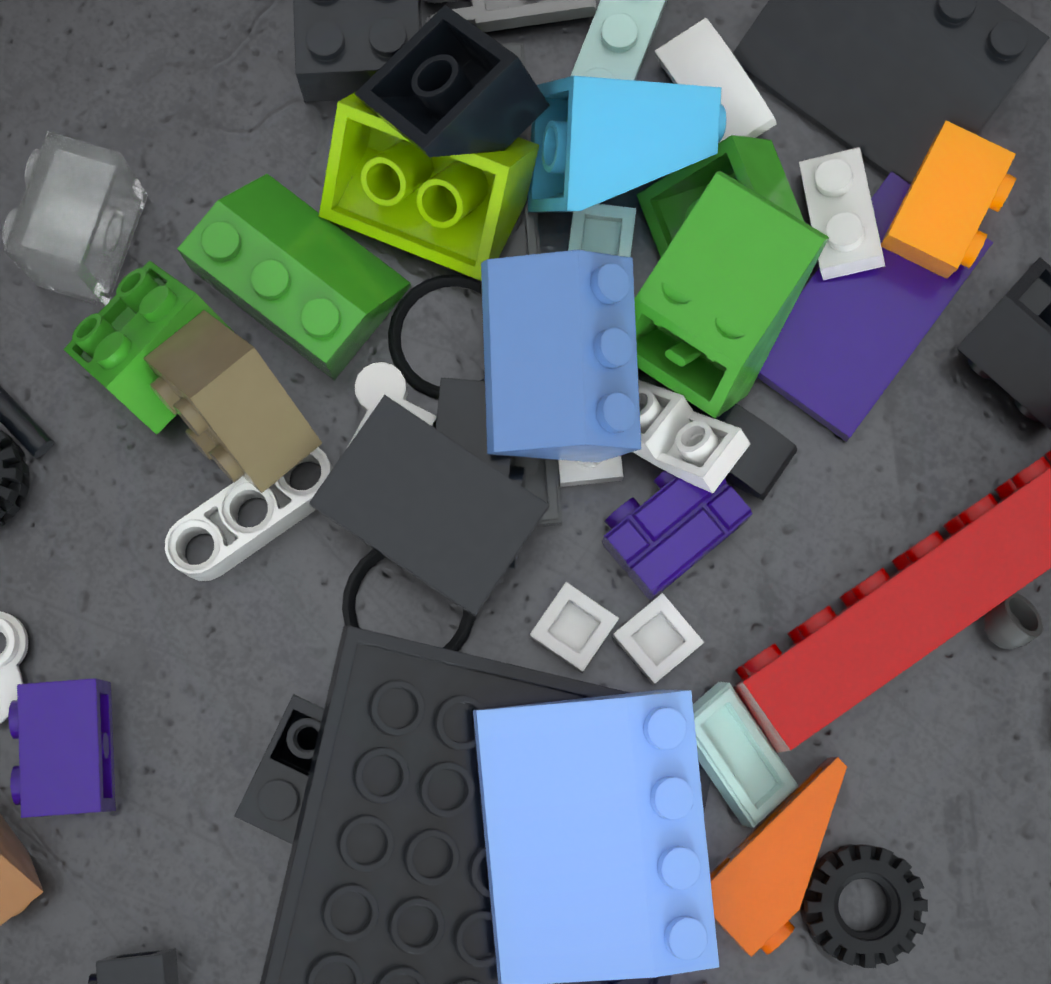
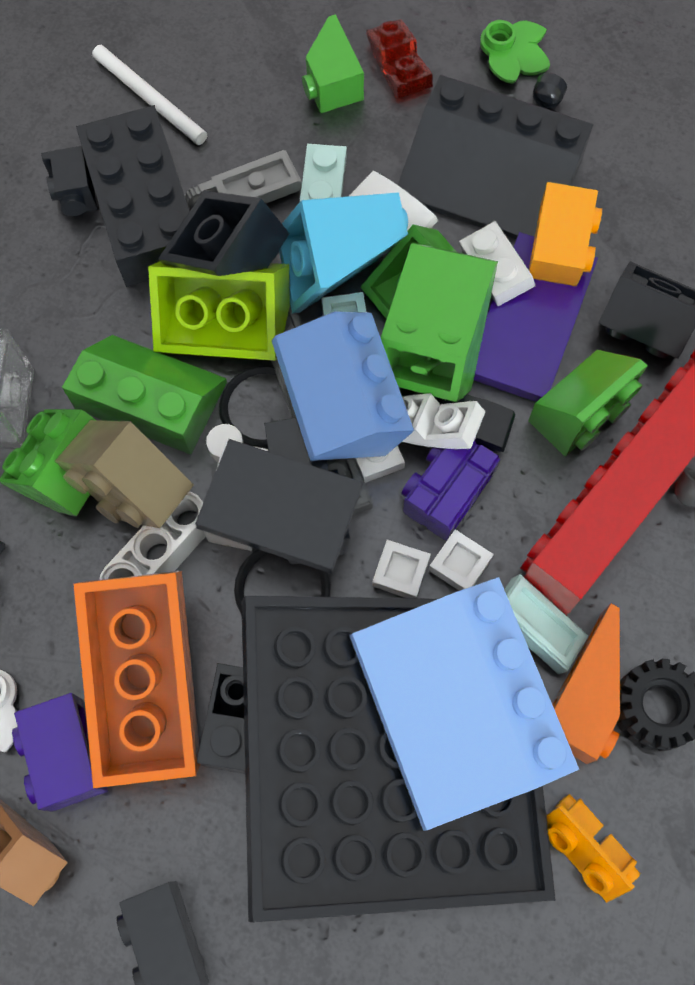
camera: 15 degrees left, 10 degrees down
none -> orange brick [73,571,200,788]
none -> bright green slope [528,350,648,457]

